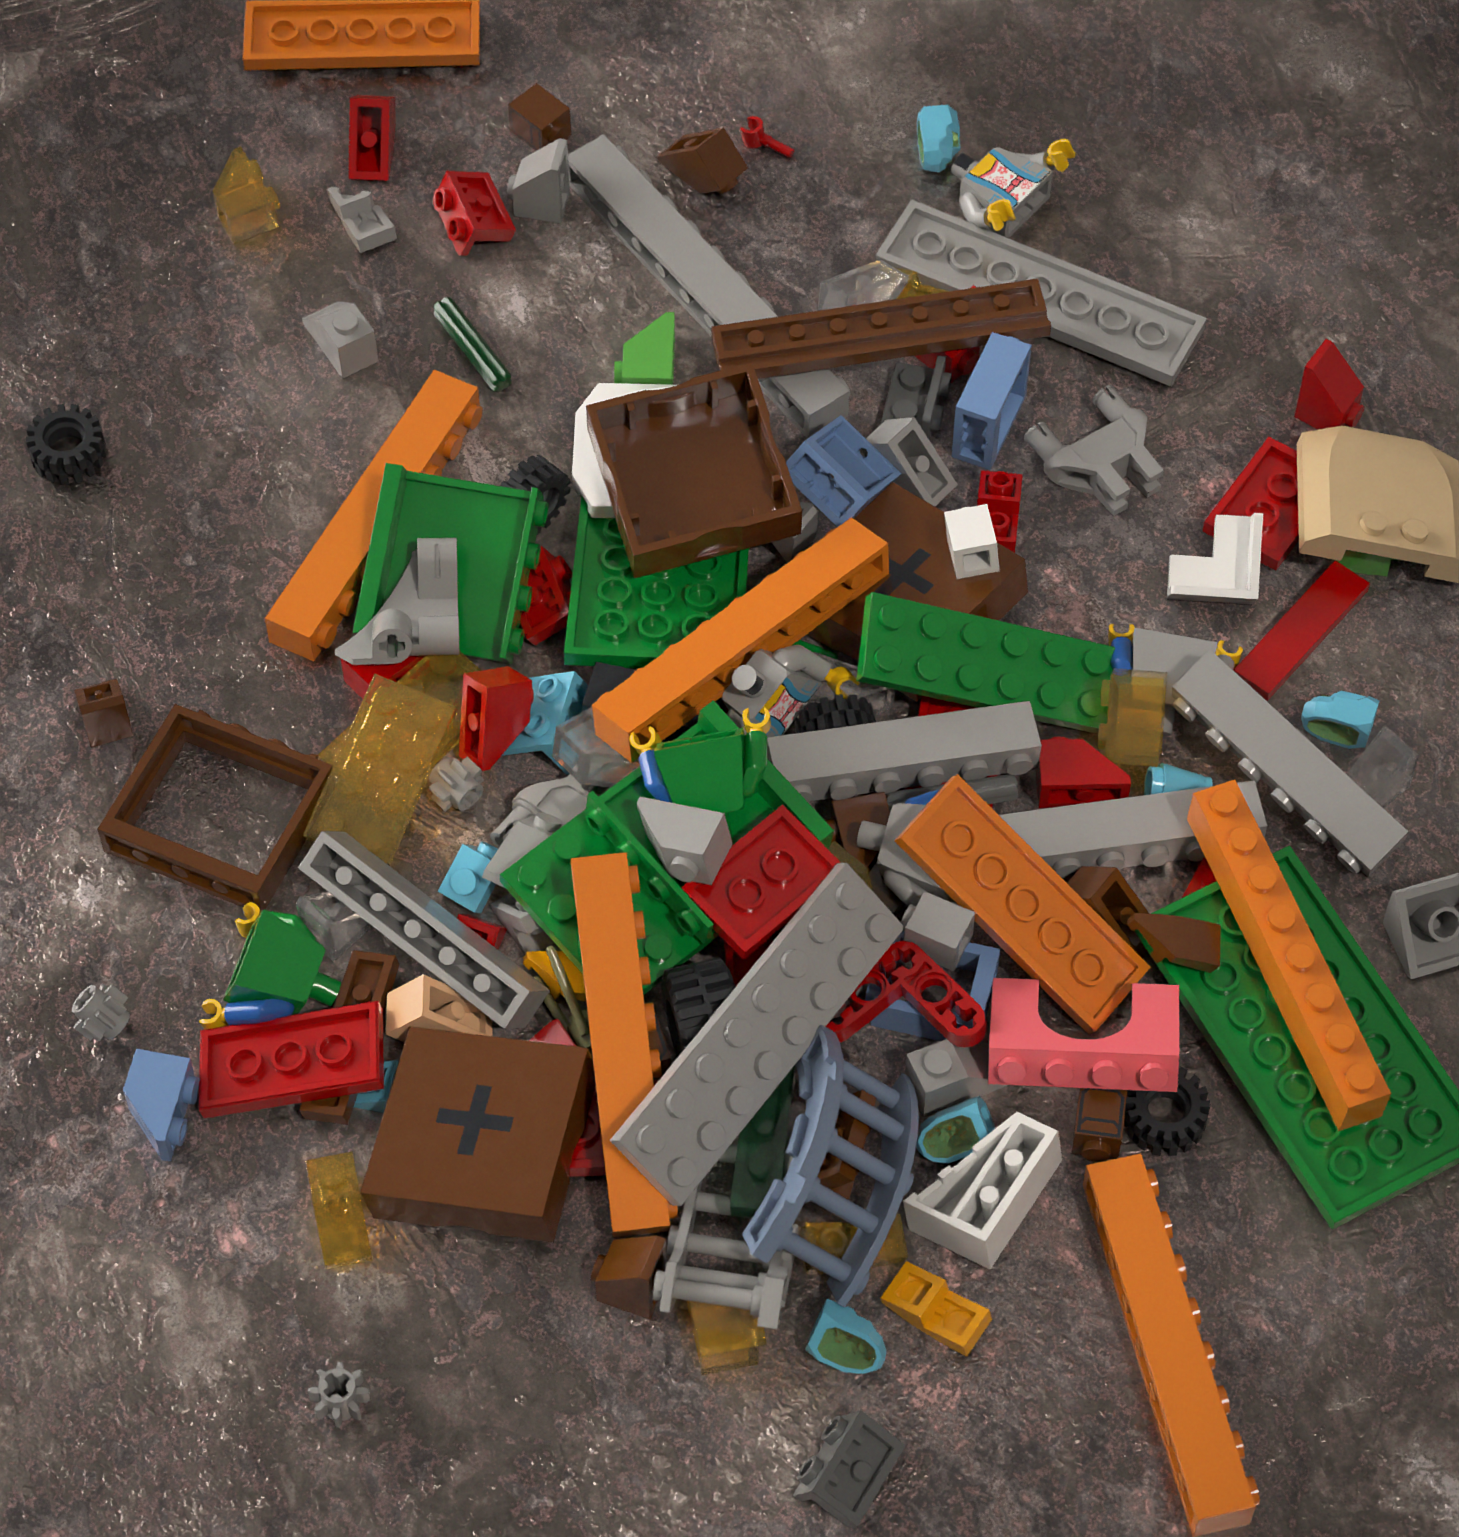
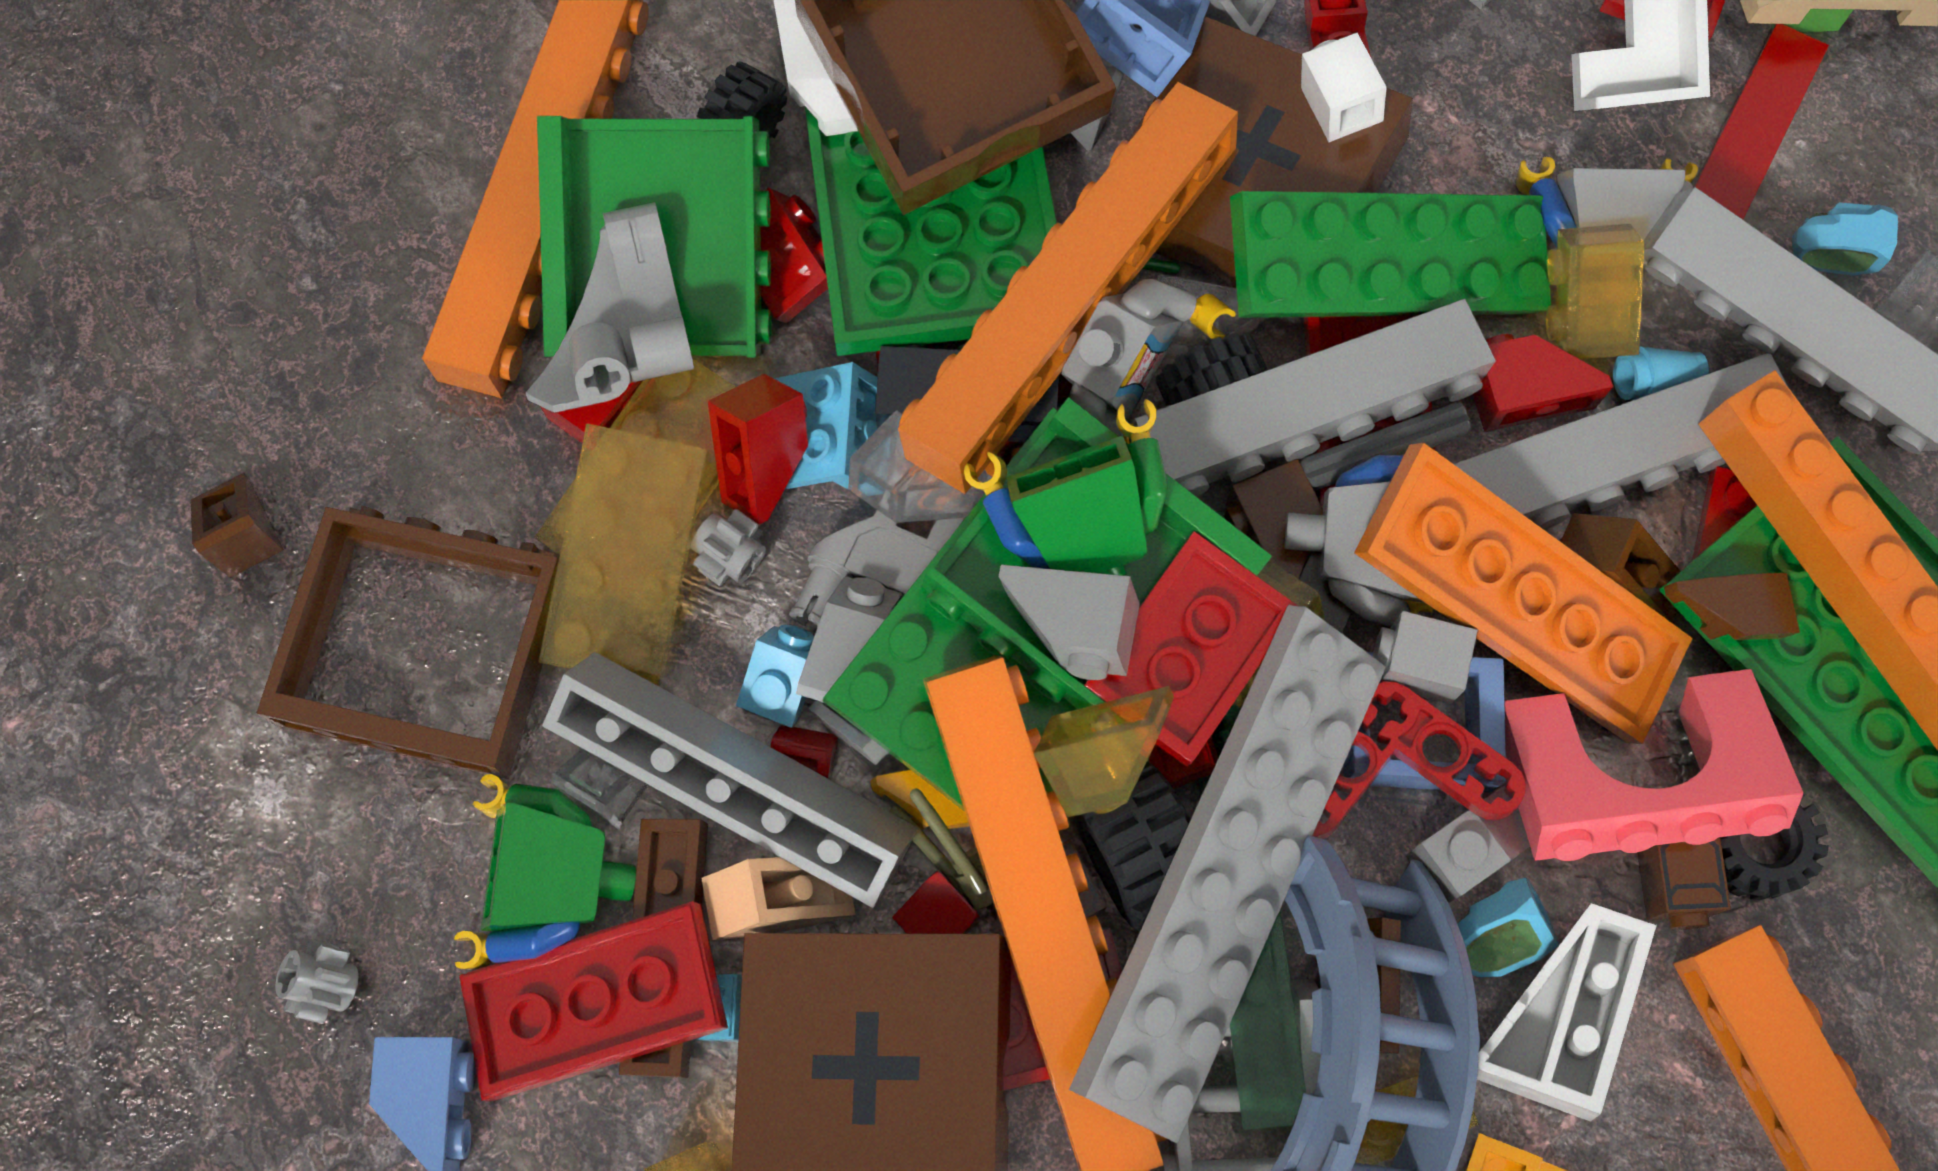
camera: 10 degrees left, 15 degrees up
black tyre [26,404,107,485] -> none
none -> clear yellow slope [1034,686,1174,817]

